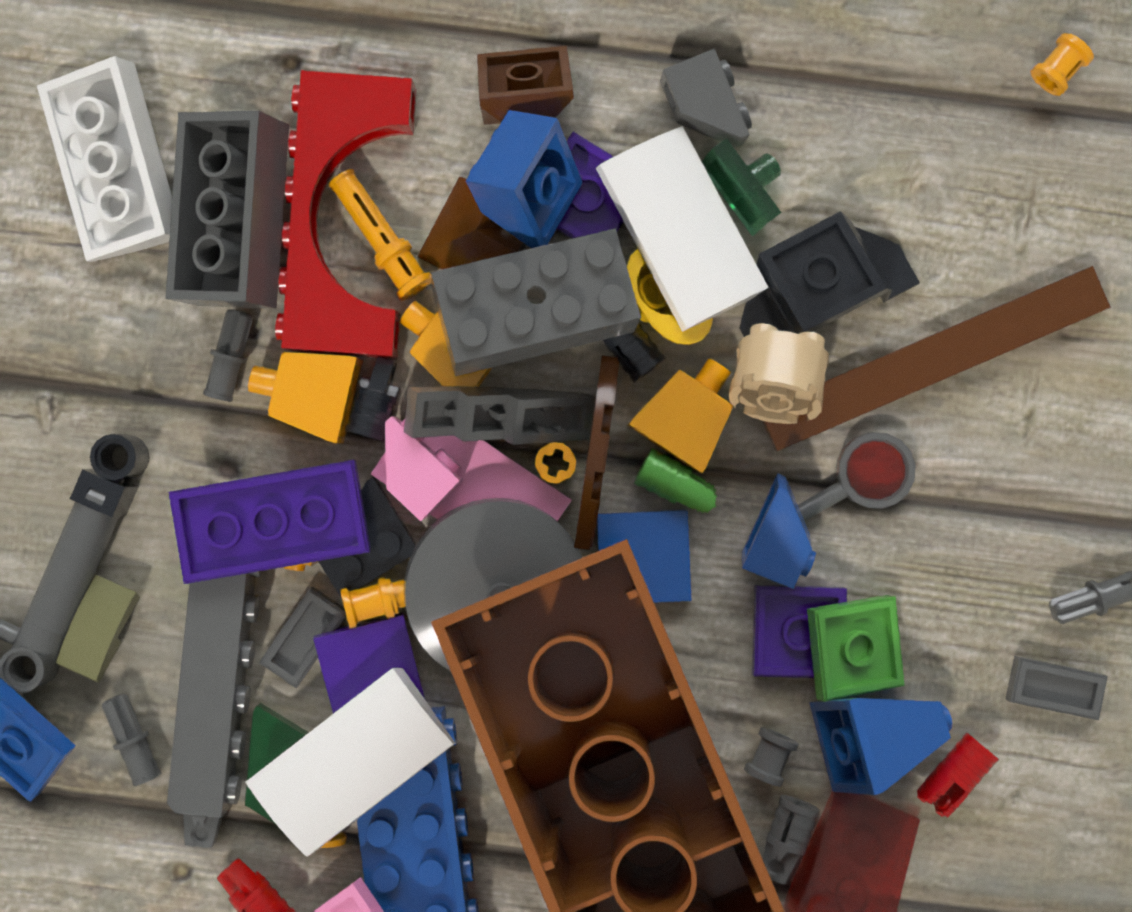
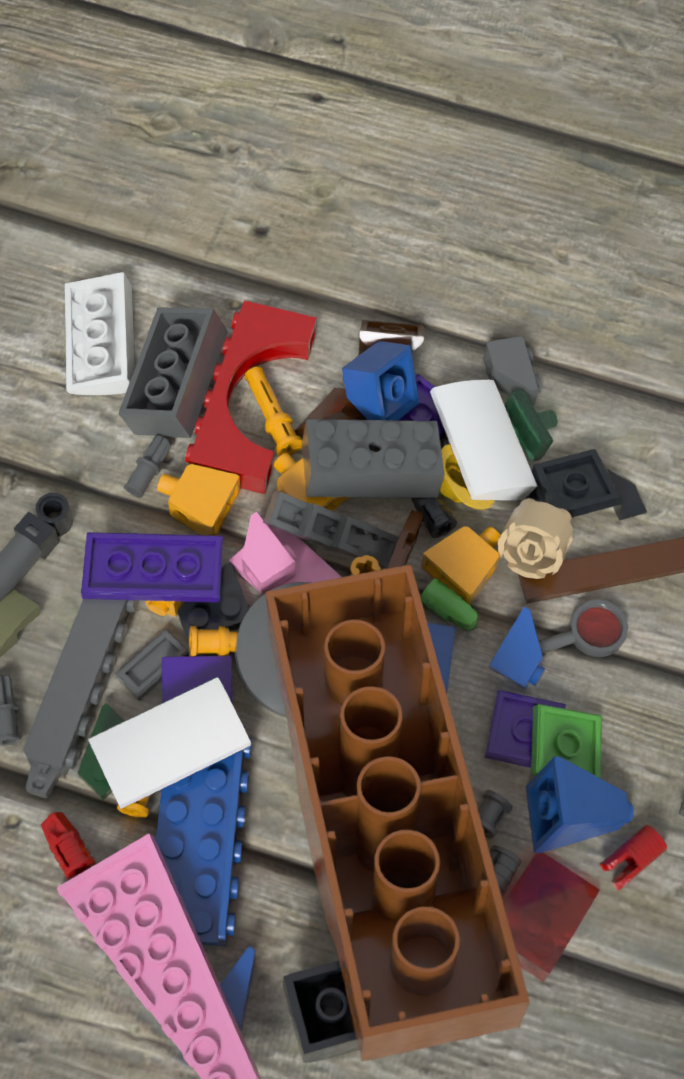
camera: 10 degrees right, 25 degrees down
black hinge [345,356,400,442] -> none

